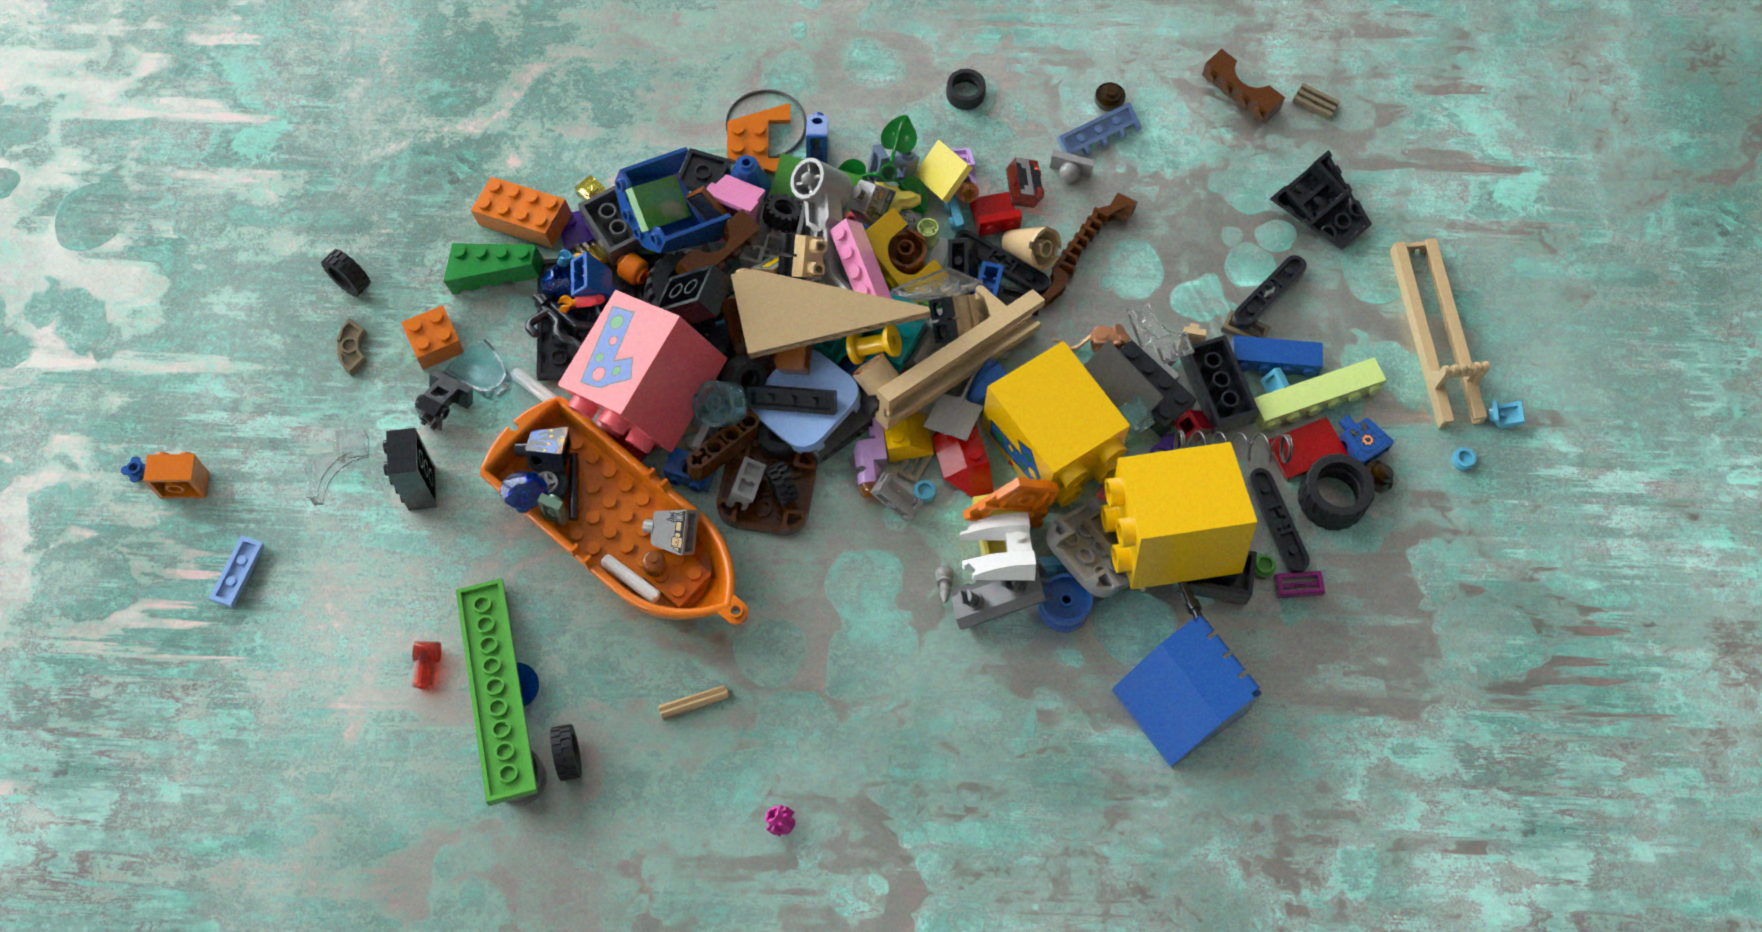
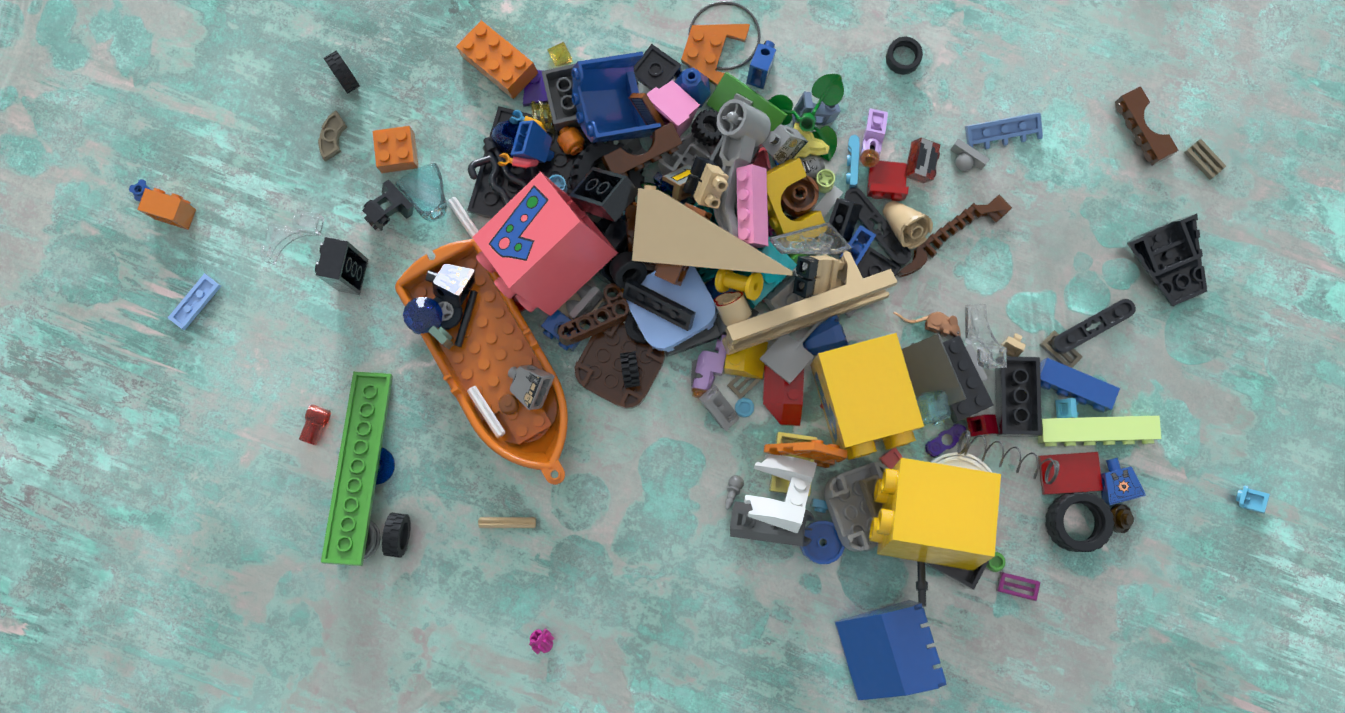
camera: 25 degrees right, 15 degrees up
green wedge [443,243,544,294] -> none
bright green tile [626,175,691,233] -> none
clear light blue brick [693,380,747,427] -> none
light grey hinge [726,457,766,510] -> none
light yellow tile [914,140,972,203] -> none
dark brown plate [1094,82,1126,112] -> none
black piece [1248,468,1310,573] -> none
tan piece [1390,238,1490,429] -> none
medium azure tile [1452,447,1477,471] -> none

